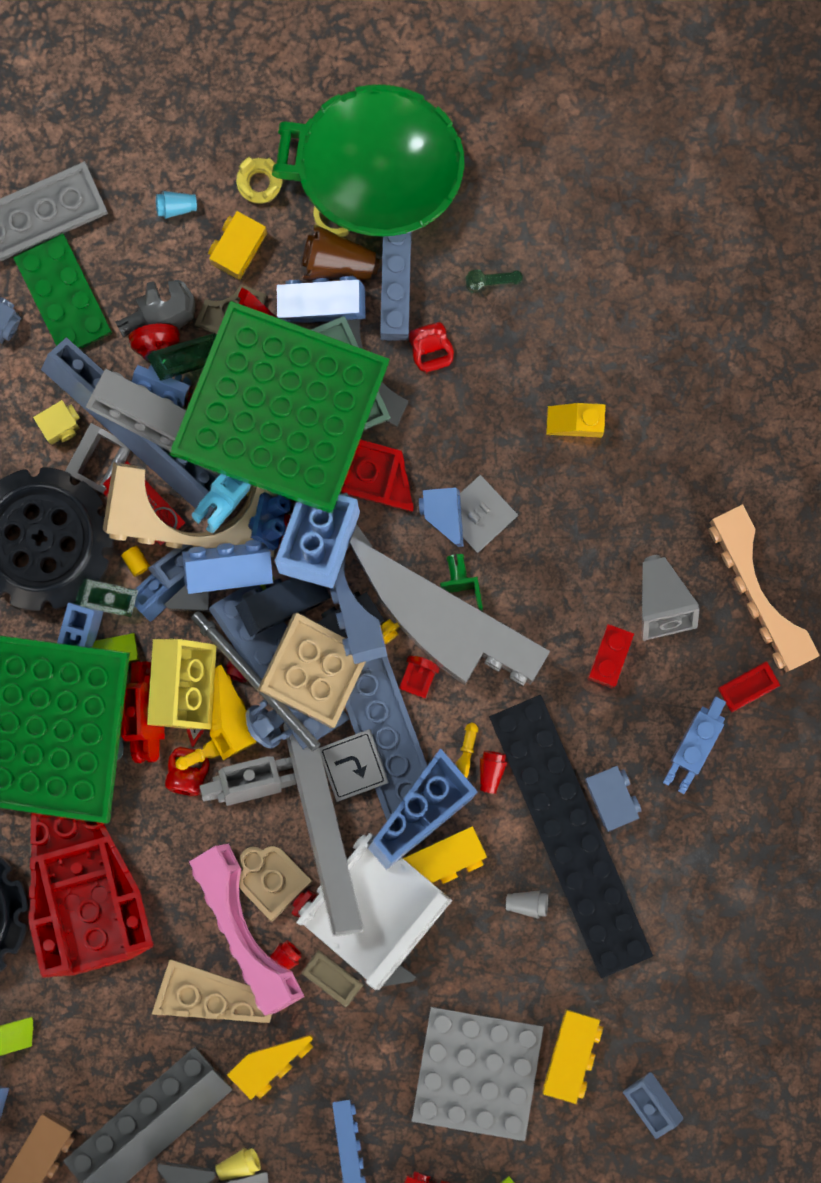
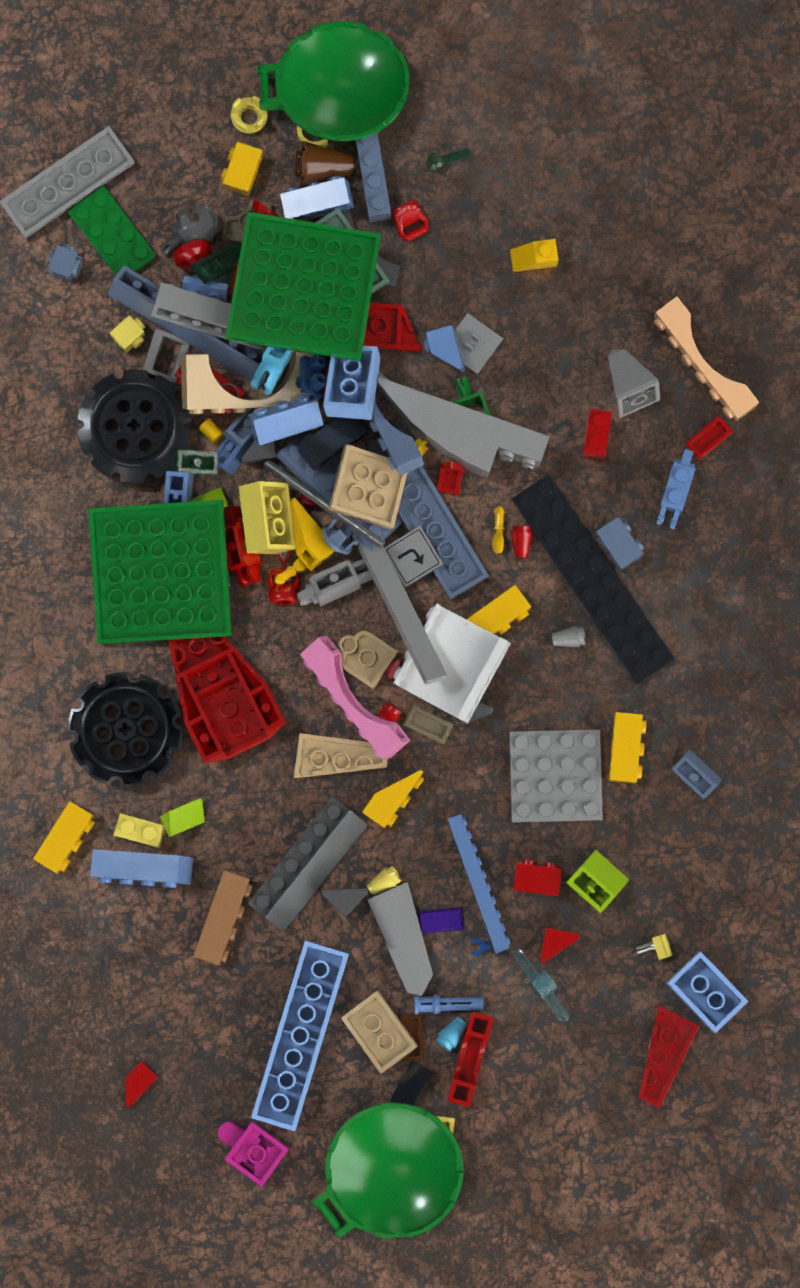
camera: 15 degrees left, 0 degrees up
medium azure cone [156,191,197,219] -> none
medium blue wedge [368,748,477,870] -> none

